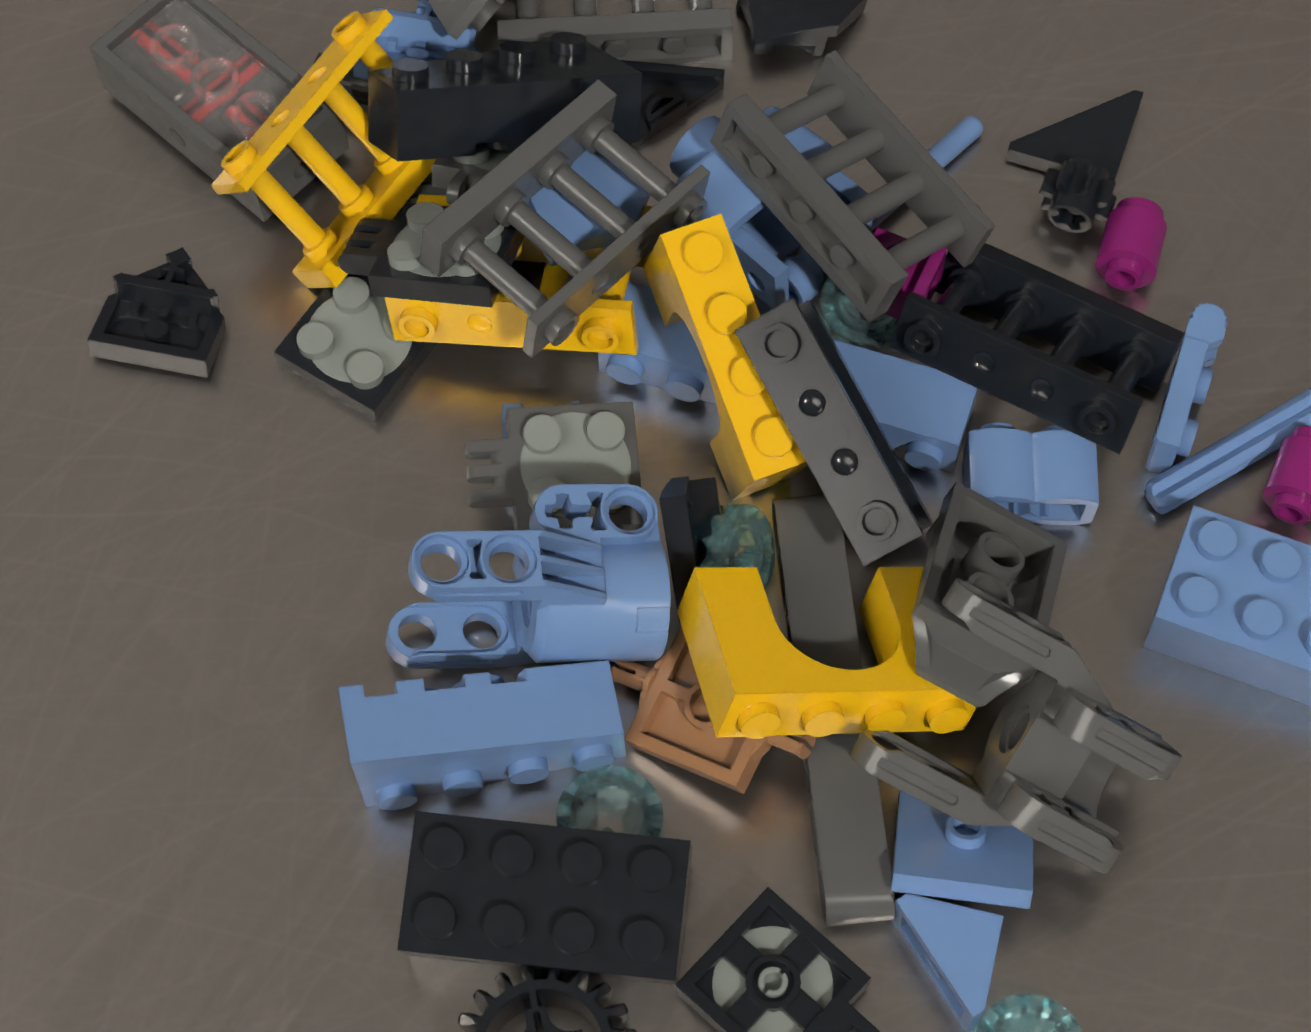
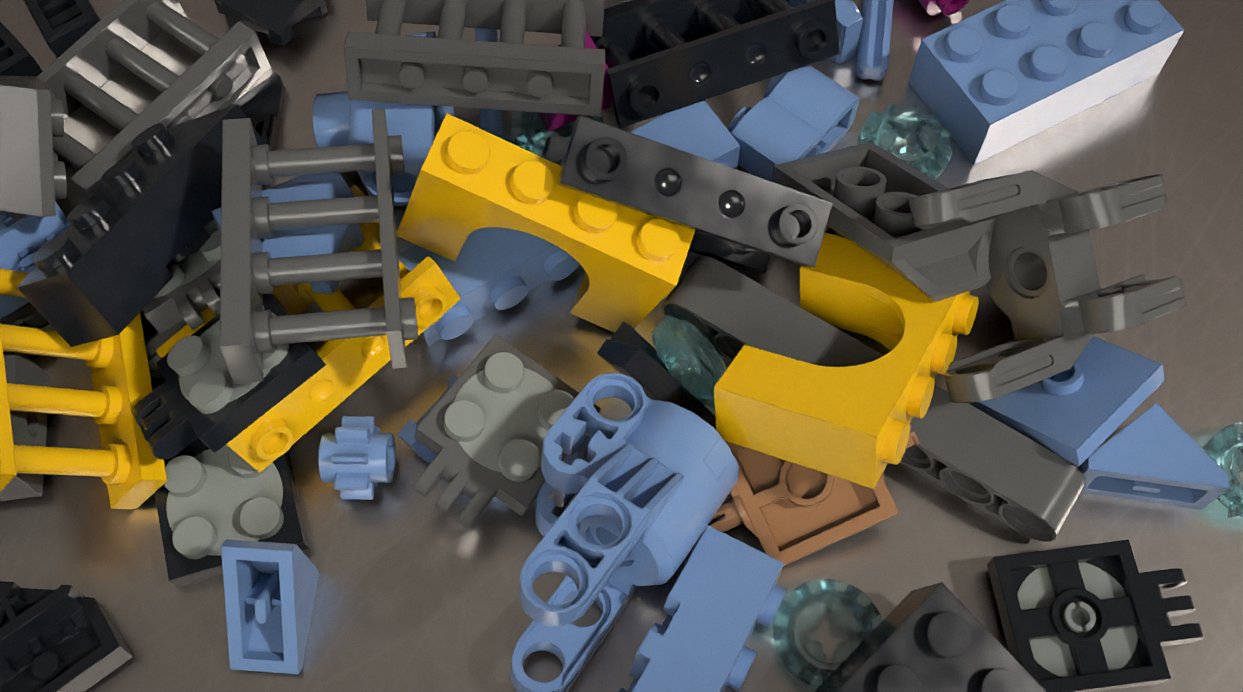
camera: 50 degrees left, 0 degrees up
none -> medium blue slope [221,539,319,674]
none -> medium blue gear [318,416,396,499]
none -> clear light blue gear [857,102,953,180]

